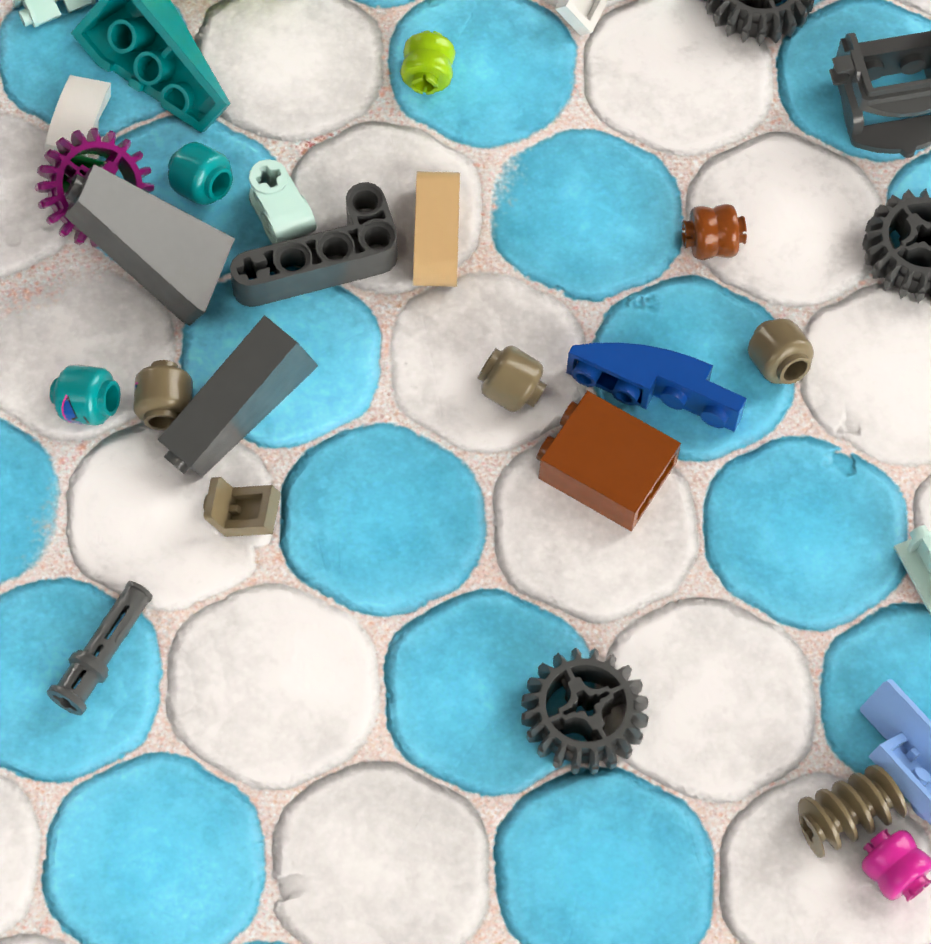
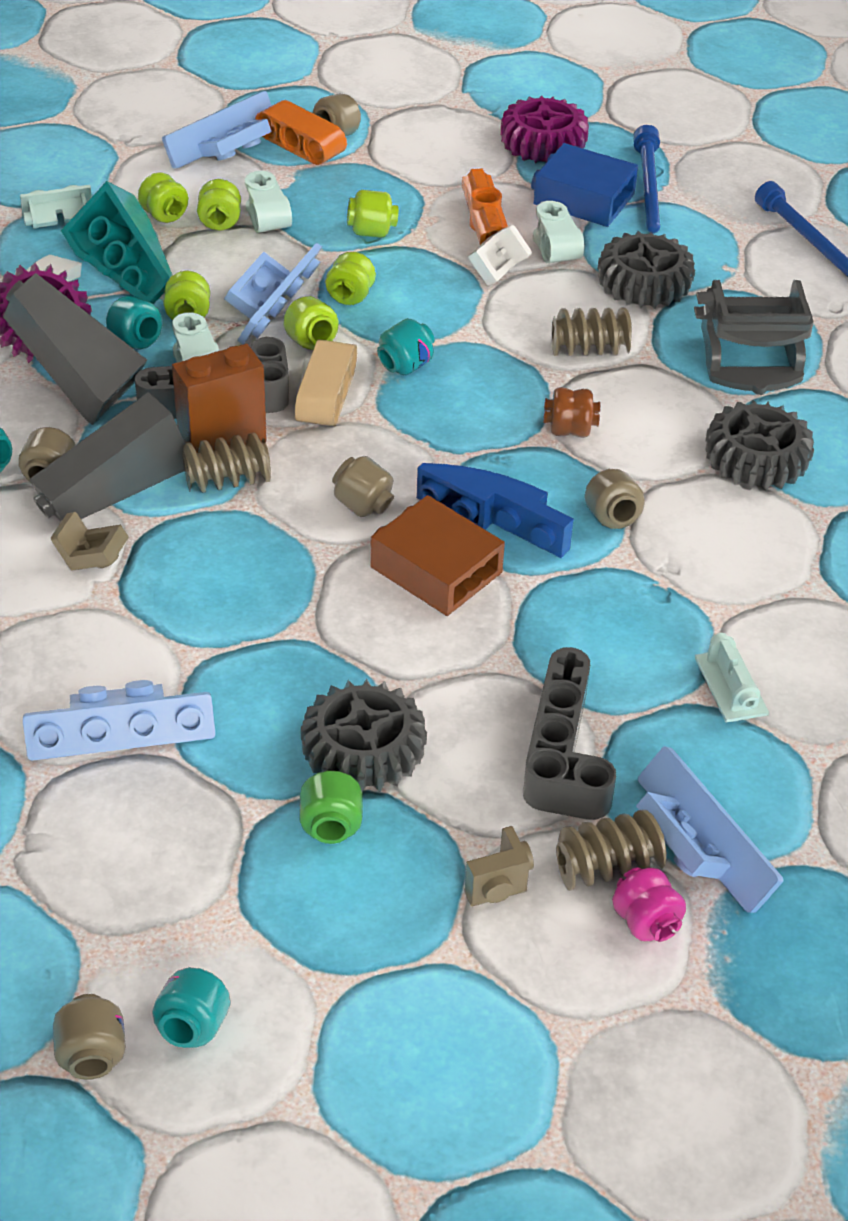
camera: 10 degrees right, 20 degrees down
none -> light blue bracket [23,680,215,761]
none -> lime piece [163,270,211,320]
none -> dark orange brick [172,343,267,453]
none -> dark tan piece [182,432,271,493]
none -> light blue bracket [224,243,322,344]
none -> lime head [284,296,339,350]
none -> bright green head [299,771,363,844]
none -> teal head [377,318,435,375]
none -> dark tan bracket [464,826,534,907]
none -> dark grey beam [523,647,616,820]
none -> dark tan piece [552,307,632,356]

